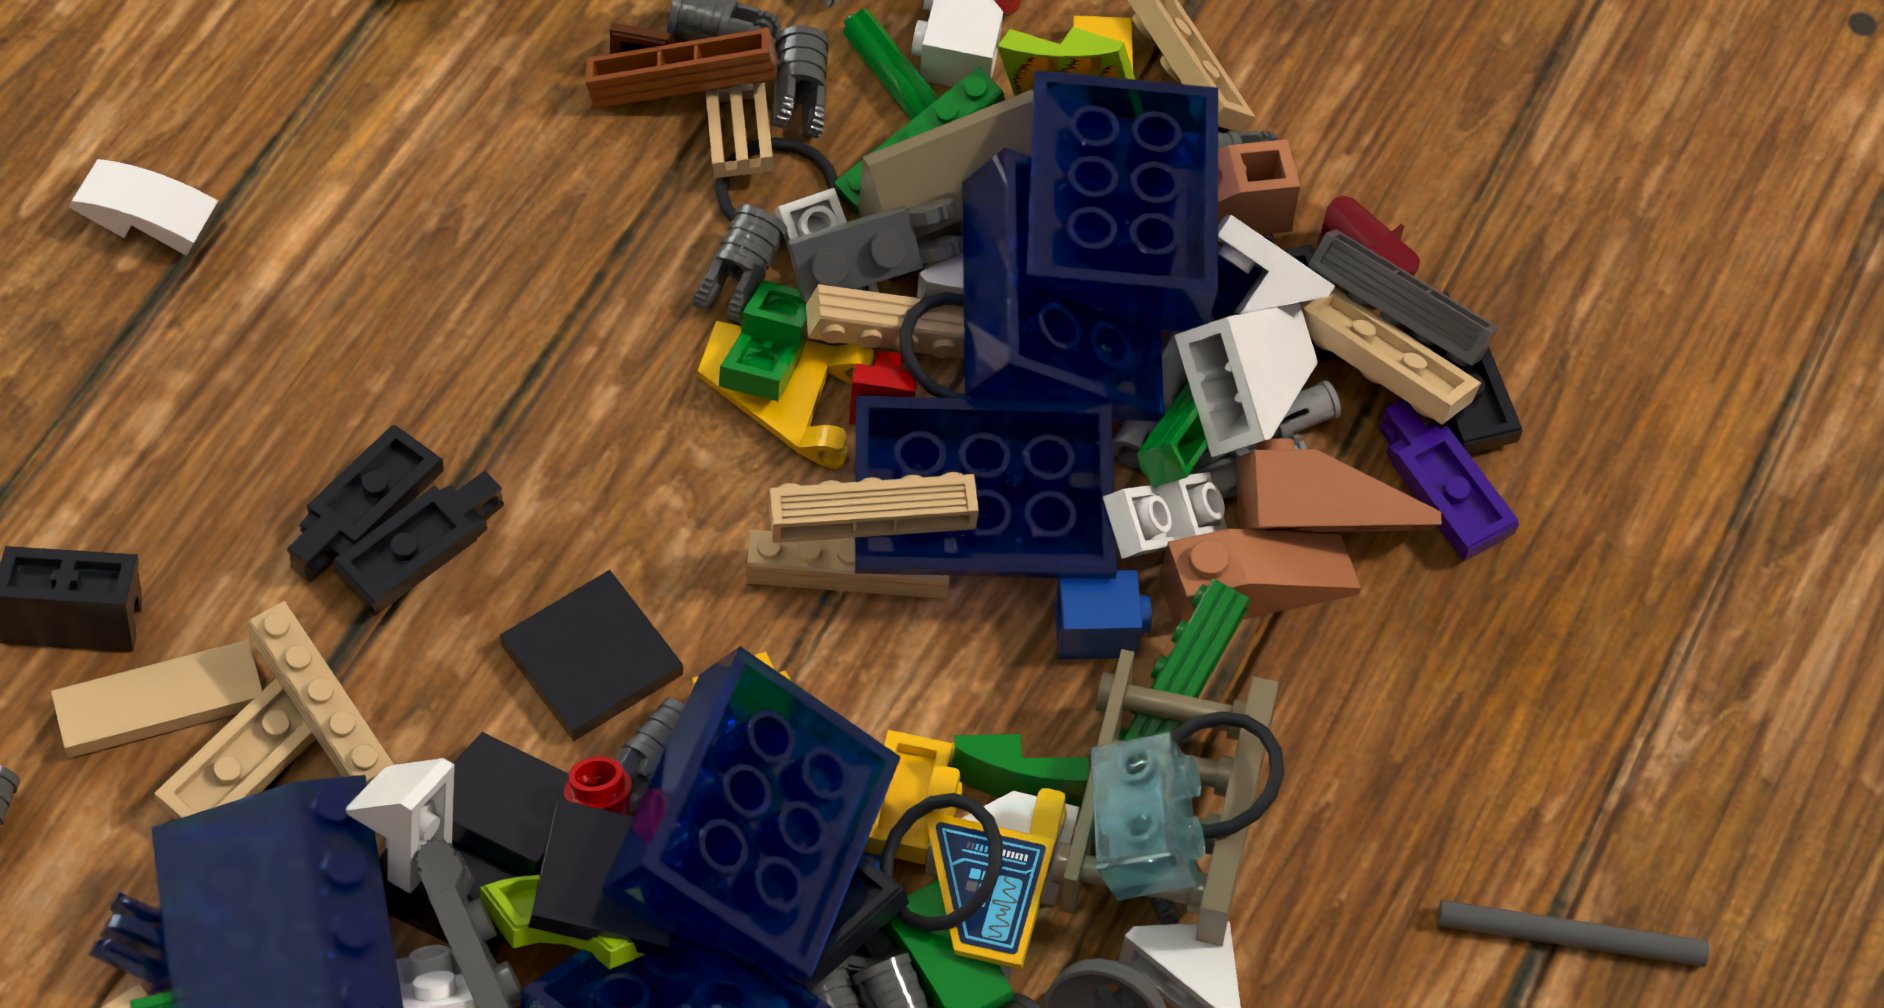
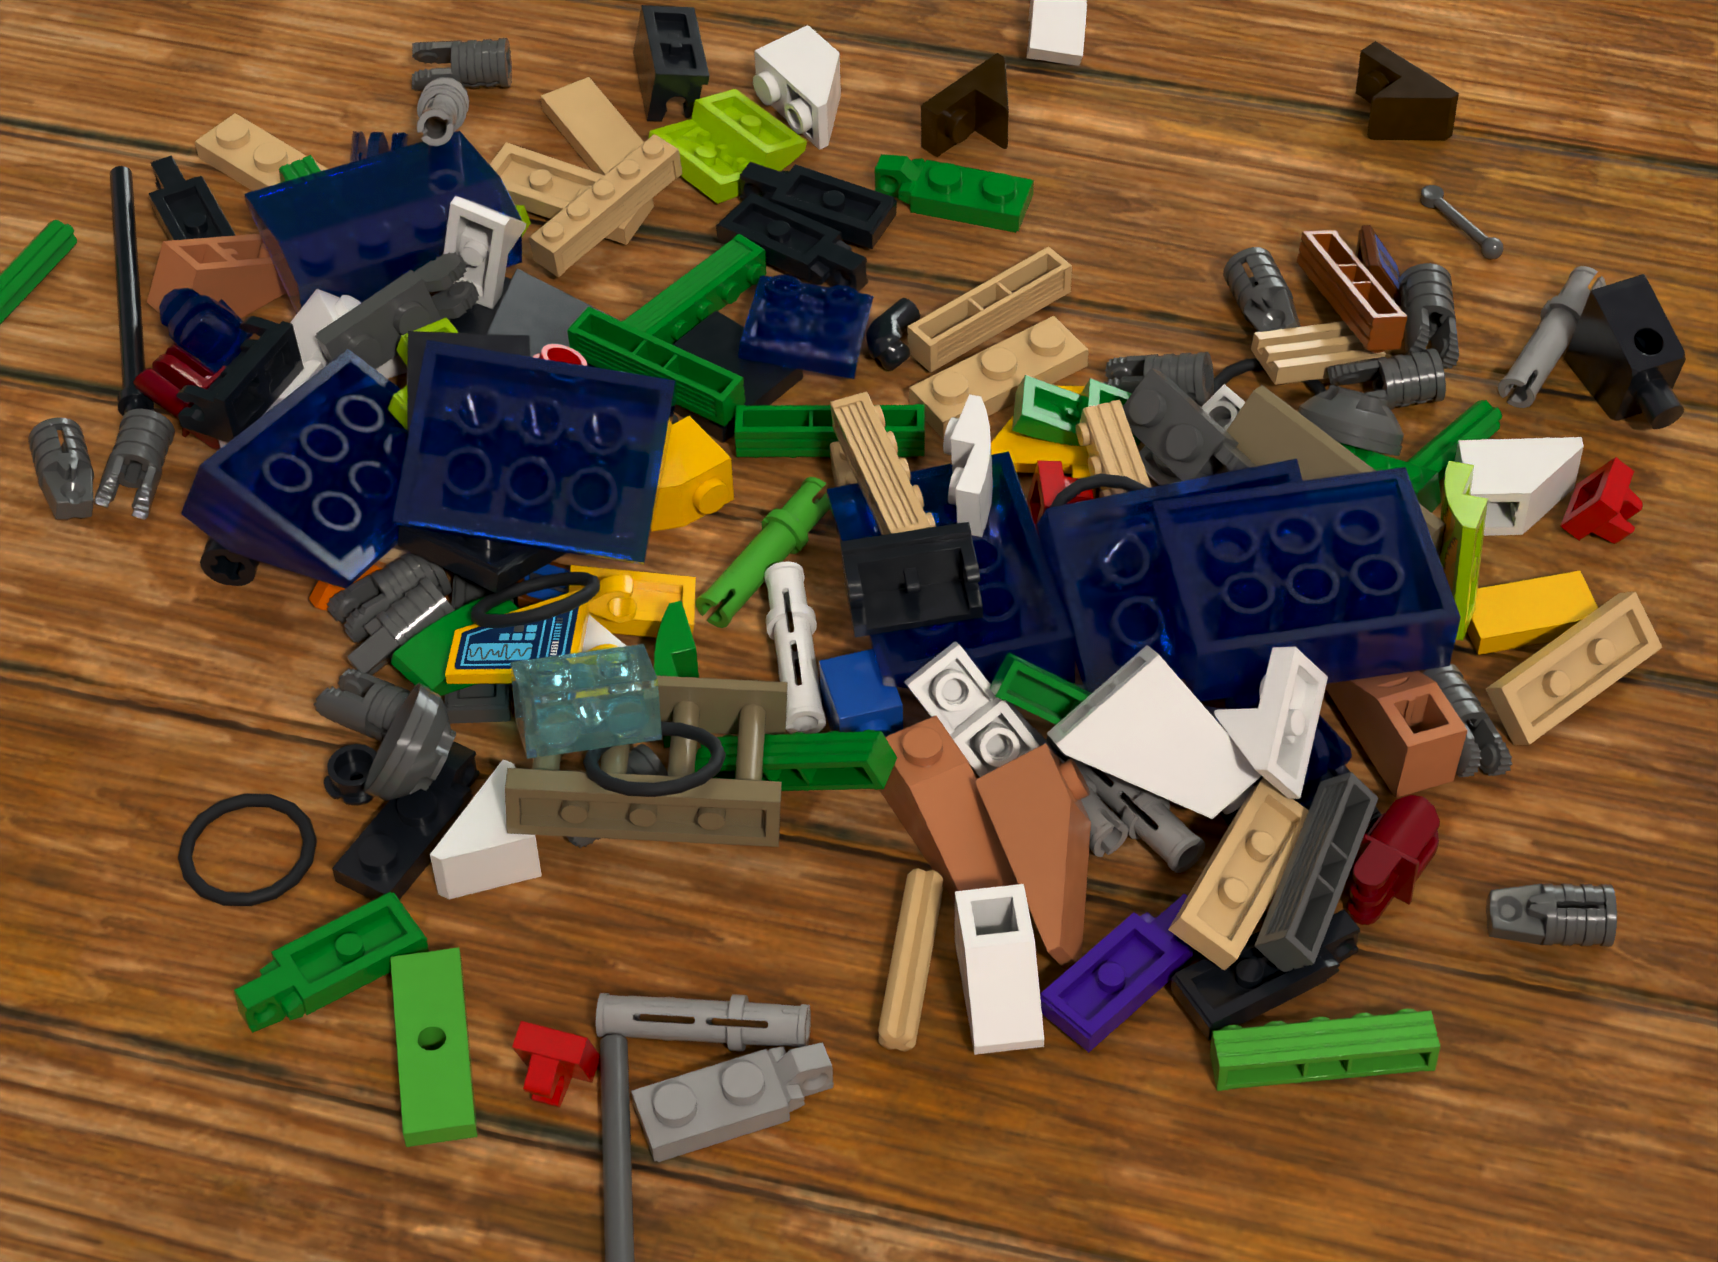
camera: 85 degrees right, 10 degrees down
none -> light grey pin [417,77,469,146]
none -> red tile [512,1021,600,1108]
none -> green piece [567,306,745,427]
none -> light grey pin [596,993,811,1051]
none -> green piece [622,234,766,344]
none -> light grey hinge [631,1042,834,1162]
none -> lime slope [648,89,807,204]
none -> bright green pin [695,477,837,628]
none -> green piece [735,404,925,458]
none -> clear blue tile [738,275,874,379]
none -> white slope [753,25,841,150]
none -> white pin [764,561,826,734]
none -> black hinge [840,522,983,637]
none -> black arm [866,298,920,371]
none -> green hinge [874,154,1034,233]
none -> tan axle [878,868,943,1052]
none -> tan piece [907,246,1072,373]
none -> tan plate [909,316,1088,439]
none -> dark brown slope [921,53,1009,157]
none -> white slope [943,394,993,537]
none -> white slope [955,884,1044,1055]
none -> bright green piece [1209,1009,1440,1091]
none -> dark grey hinge [1223,247,1301,332]
none -> dark grey piece [1298,385,1404,456]
none -> dark grey hinge [1486,883,1617,947]

